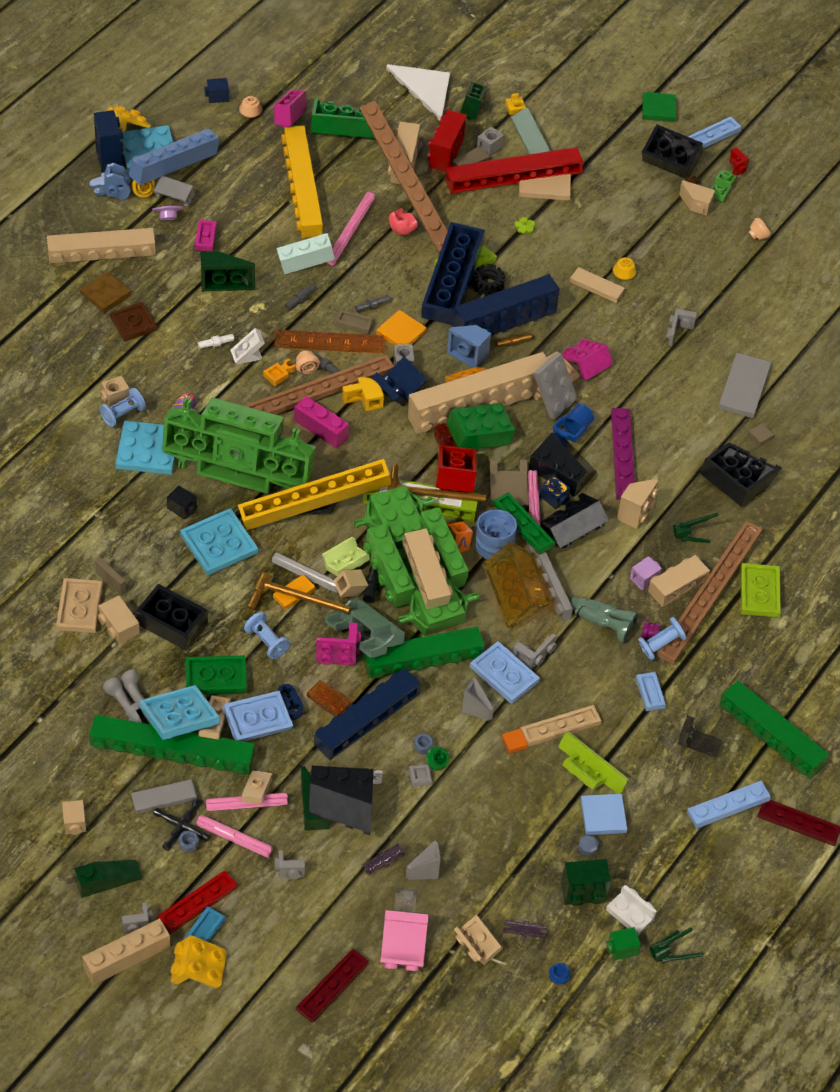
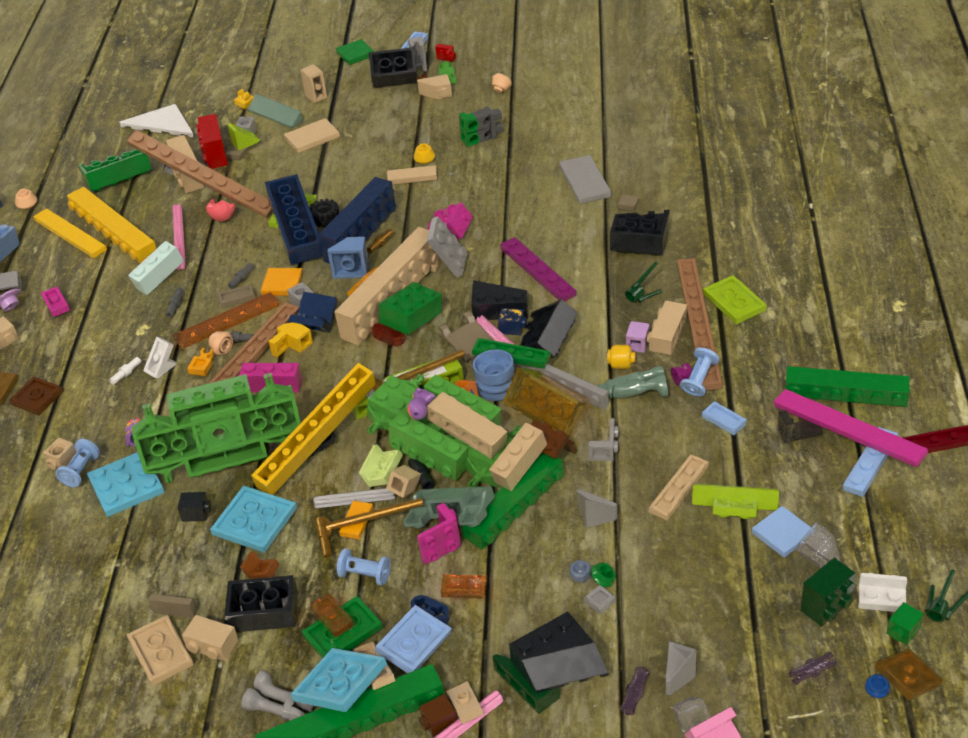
camera: 25 degrees left, 10 degrees down
dark green slope [200,251,255,292] -> none
dark pink brick [274,90,307,127] -> none
dark blue brick [314,668,421,760] -> none
red brick [436,445,477,493] -> none
red brick [445,147,583,194] -> none
tan bracket [454,915,504,965] -> none
dark green slope [460,81,487,119] -> none
light blue plate [470,641,540,704] -> none
orange tile [502,729,528,754] -> none
lime plant [514,217,535,234] -> none
blue piece [553,403,594,442] -> none
sand blue tile [578,835,599,856] -> none
tan slope [617,479,659,529] -> none
light grey bracket [666,309,697,346] -> none
none -> yellow tile [33,208,107,259]
none -> lime slope [228,123,260,151]
none -> dark orange bracket [240,552,280,579]
none -> tan brick [300,64,327,103]
none -> clear orange plate [310,593,354,638]
none -> medium lavender animal [407,388,435,420]
none -> light grey hinge [408,37,427,72]
none -> reddish brown brick [418,694,457,737]
none -> hips [459,106,503,147]
none -> tan brick [489,423,547,491]
none -> reddish brown bracket [531,420,577,460]
none -> yellow head [607,344,636,370]
none -> dark pink tile [774,389,928,467]
none -> clear slope [796,522,841,568]
none -> pearl gold tile [875,648,944,701]

